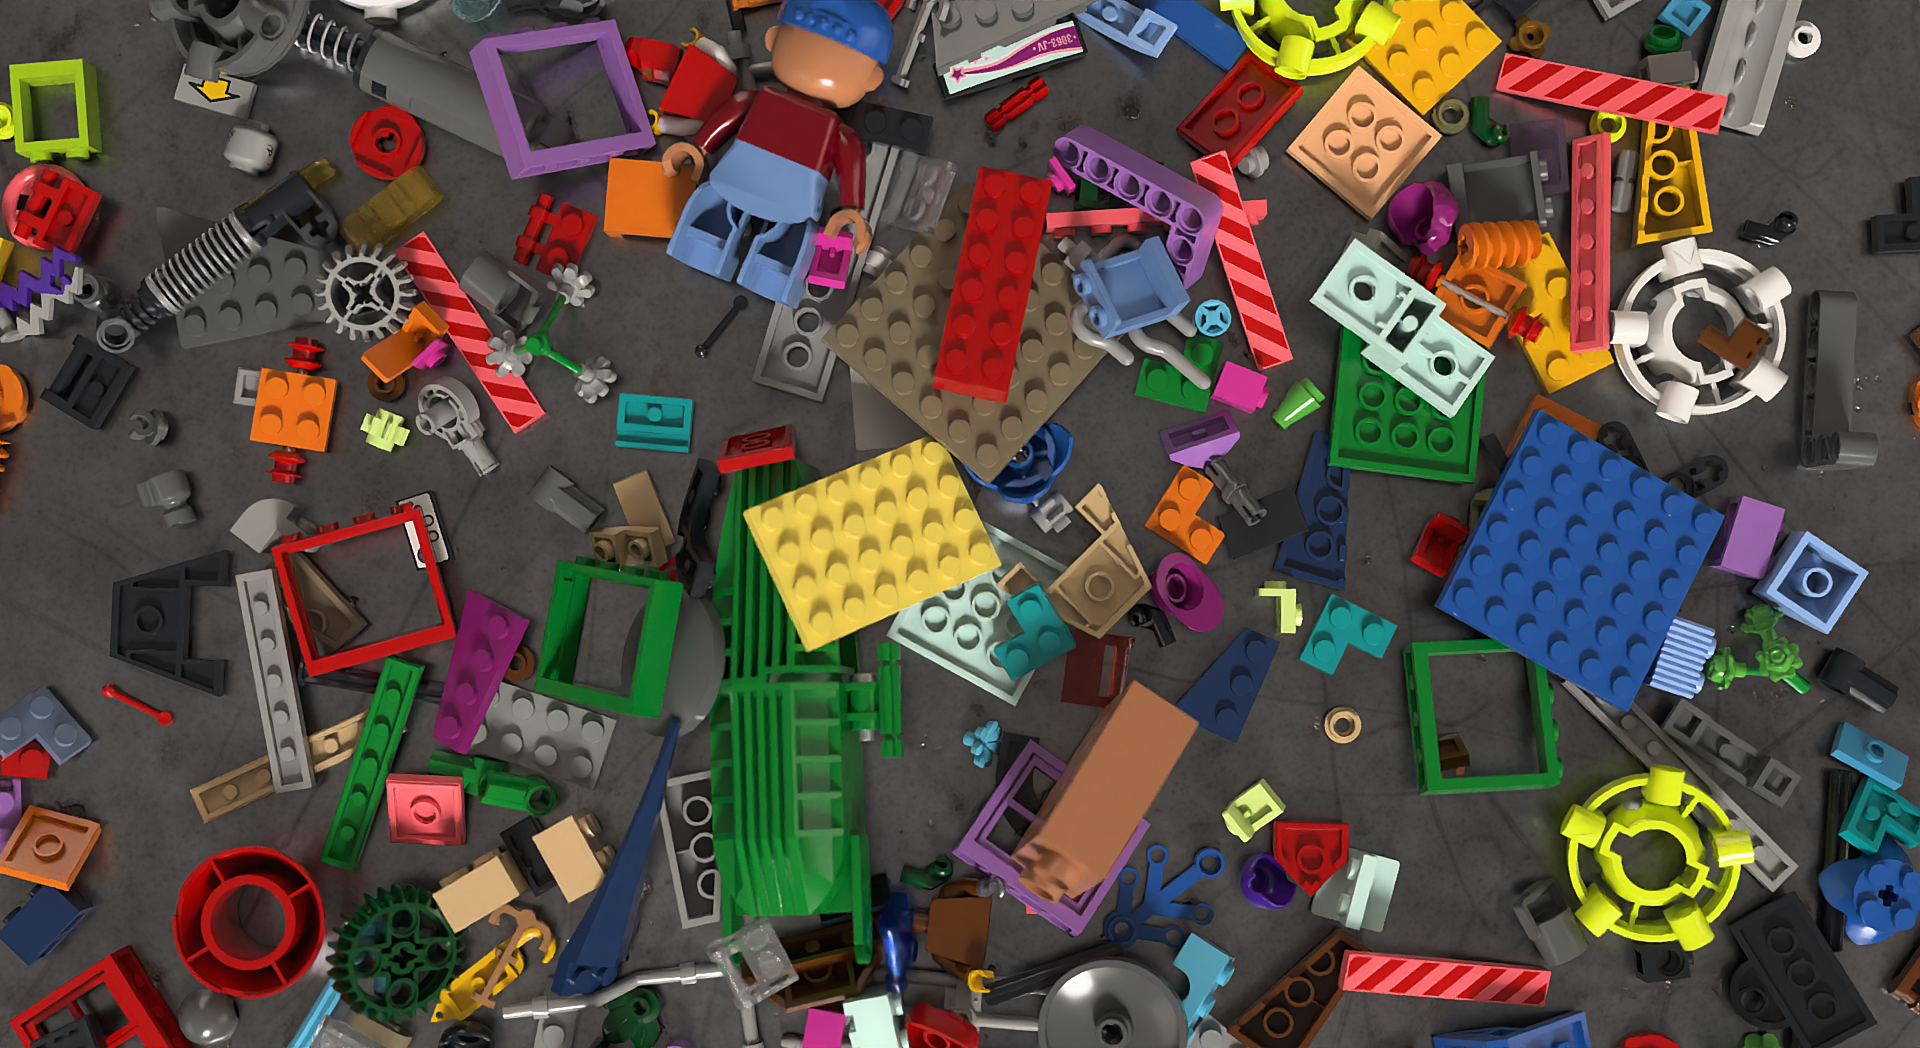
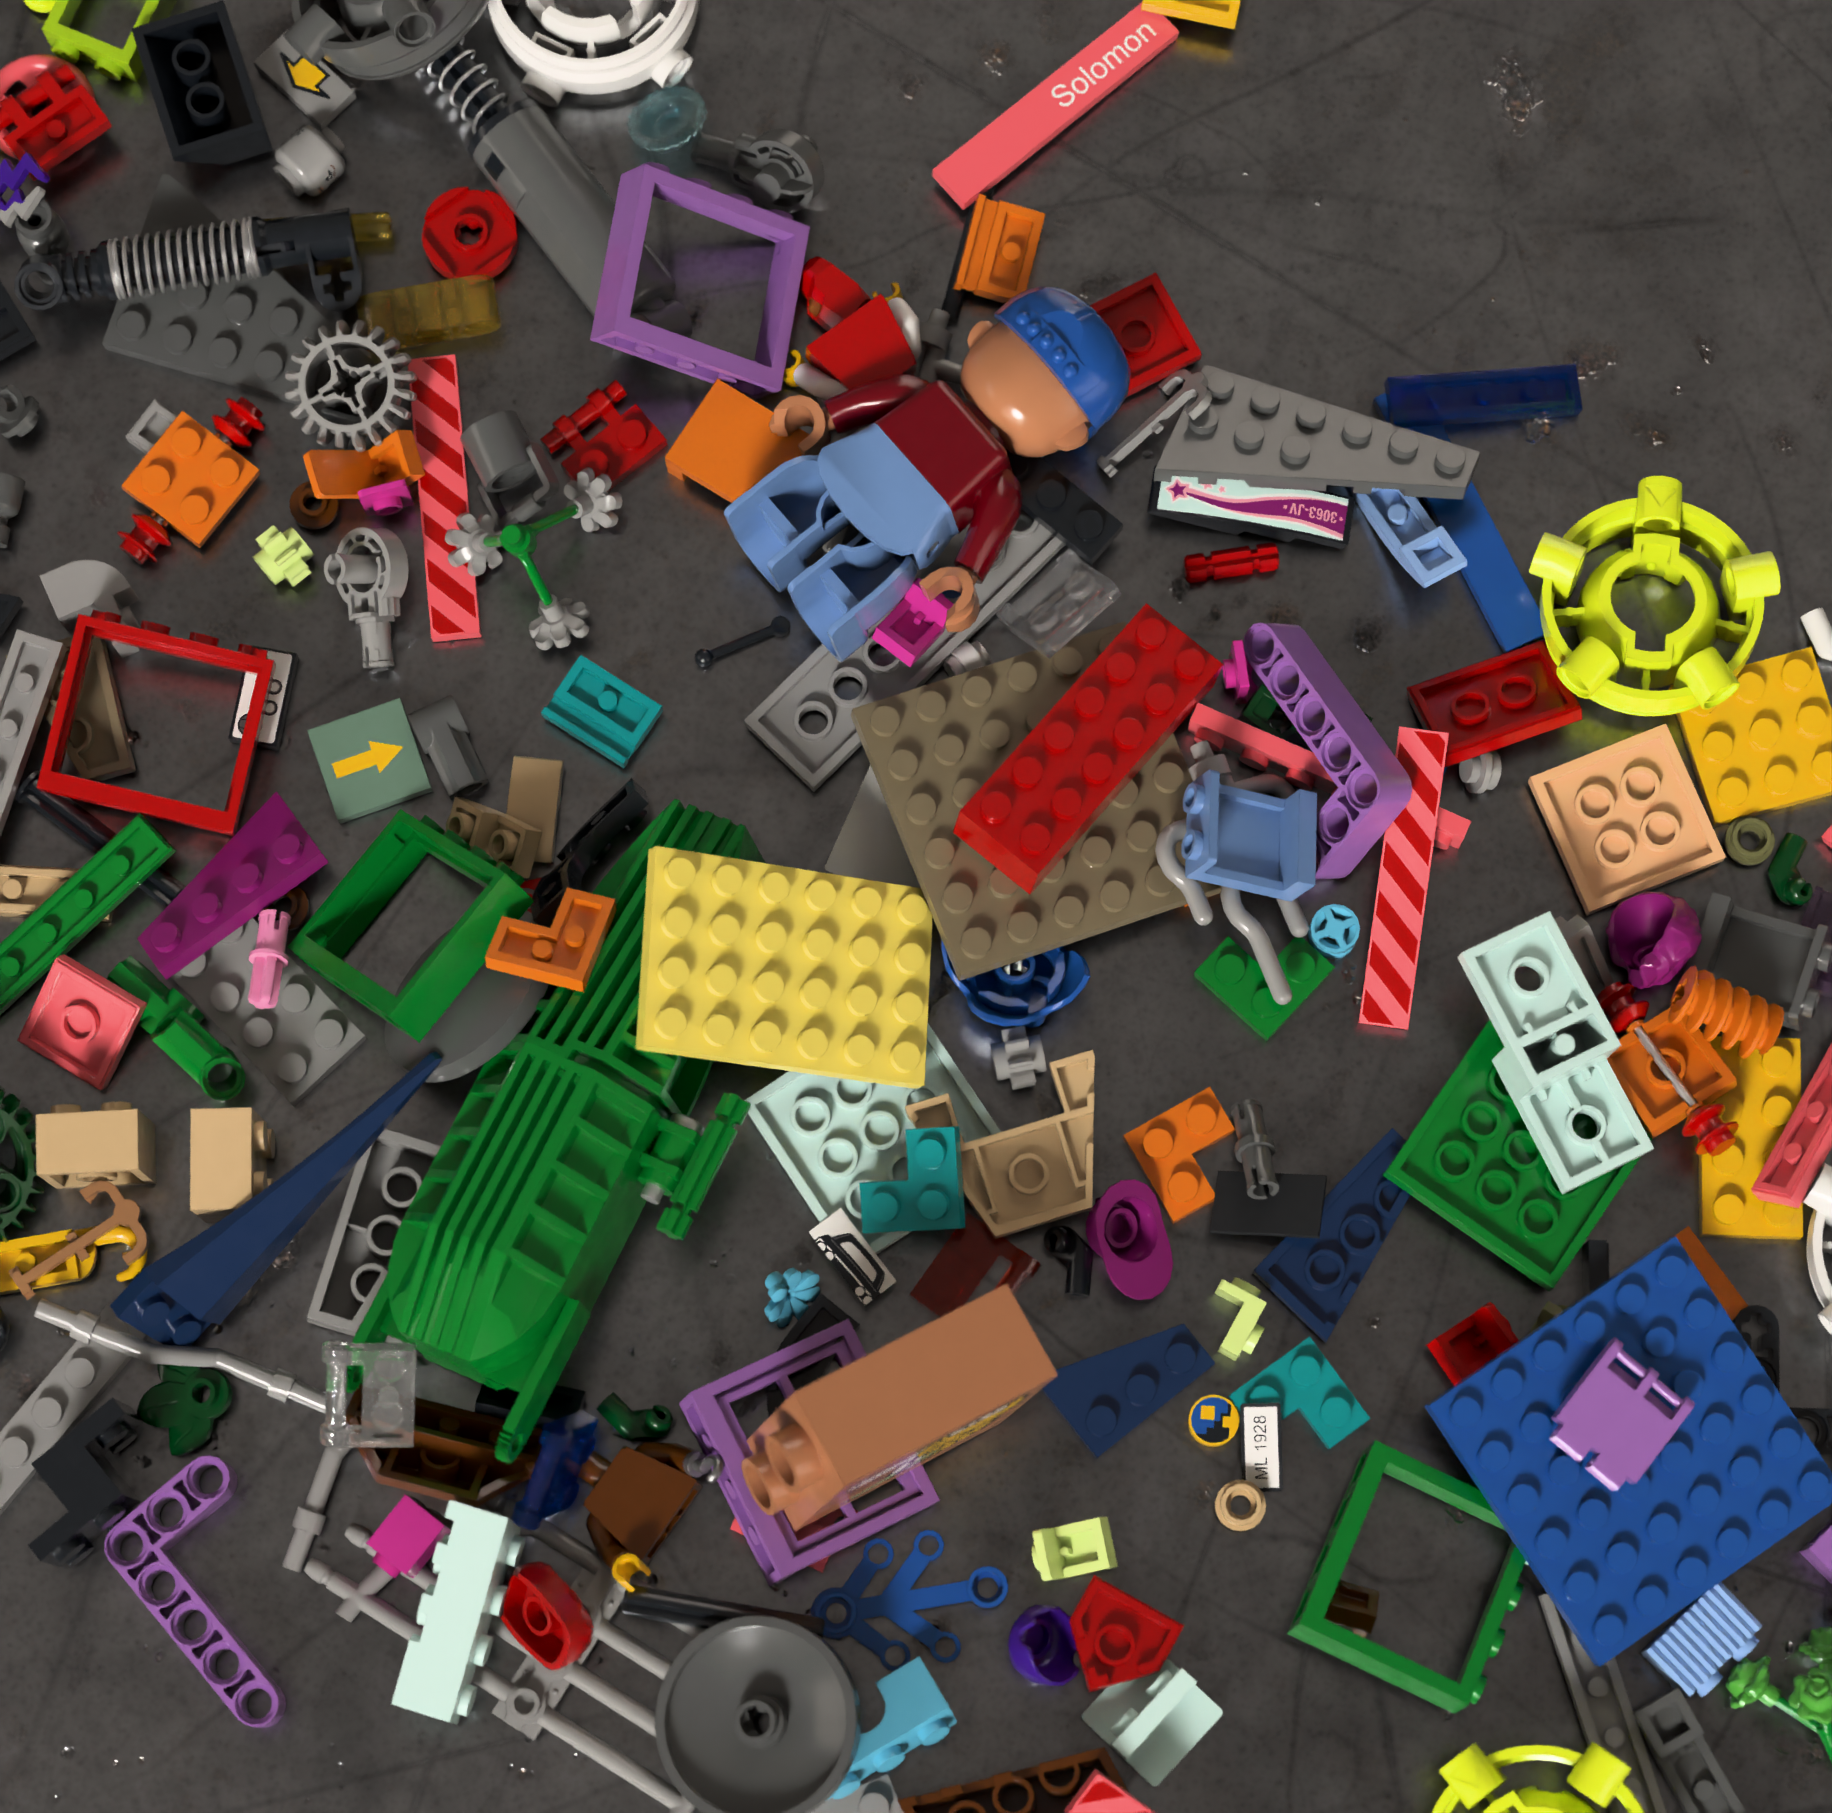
camera: 30 degrees right, 10 degrees down
black plate [499,815,558,897] -> none
red tile [717,424,796,474] -> none
medium lavender slope [1159,409,1240,472] -> none
dark pink brick [1209,361,1270,414] -> none
bright green cone [1270,376,1326,429] -> none
none -> black slope [131,0,273,165]
none -> bright pink axle [248,909,291,1009]
none -> sand green tile [307,698,433,824]
none -> orange plate [485,887,616,992]
none -> sticker [809,1208,896,1305]
none -> tile [1188,1395,1239,1447]
none -> white sticker [1240,1403,1283,1492]
none -> medium lavender plate [1549,1337,1695,1491]

